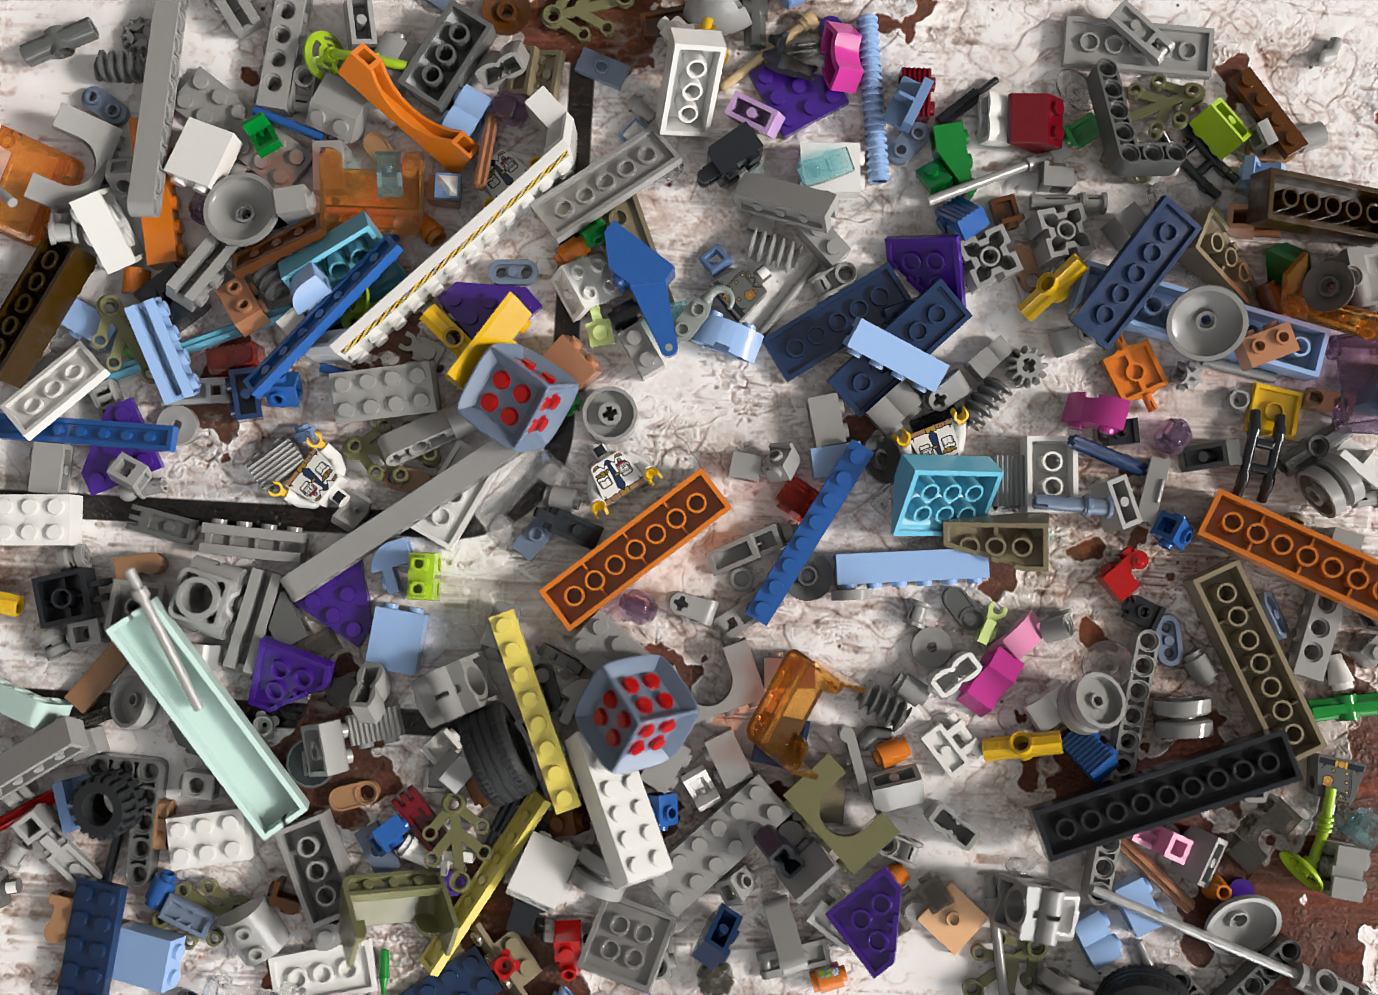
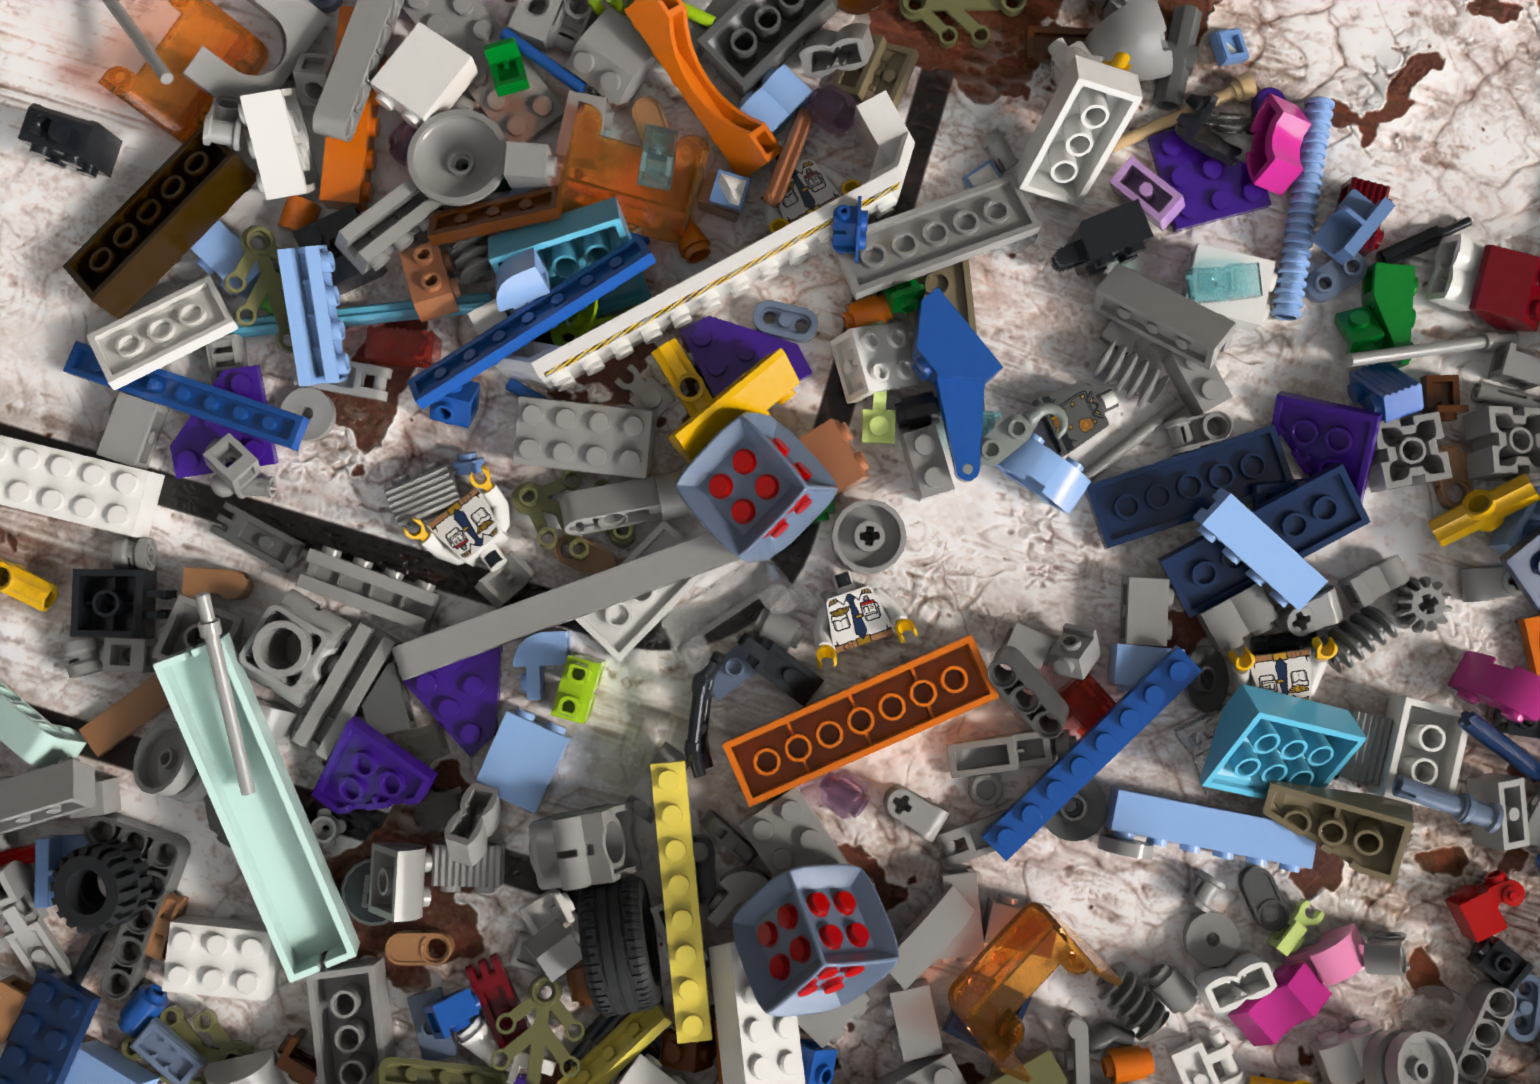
camera: 15 degrees right, 0 degrees up
clear smoke axle [76,705,113,728] -> none
light grey brick [179,768,221,801] -> none
dark blue brick [225,367,264,423] -> none
sand blue plate [574,47,630,91] -> none
white bracket [681,765,721,812] -> none
medium blue tile [698,244,734,278] -> none
none -> black piece [684,651,726,778]
none -> blue hinge [832,196,868,263]
none -> light grey slope [889,885,976,990]
none -> dark grey beam [987,646,1069,739]

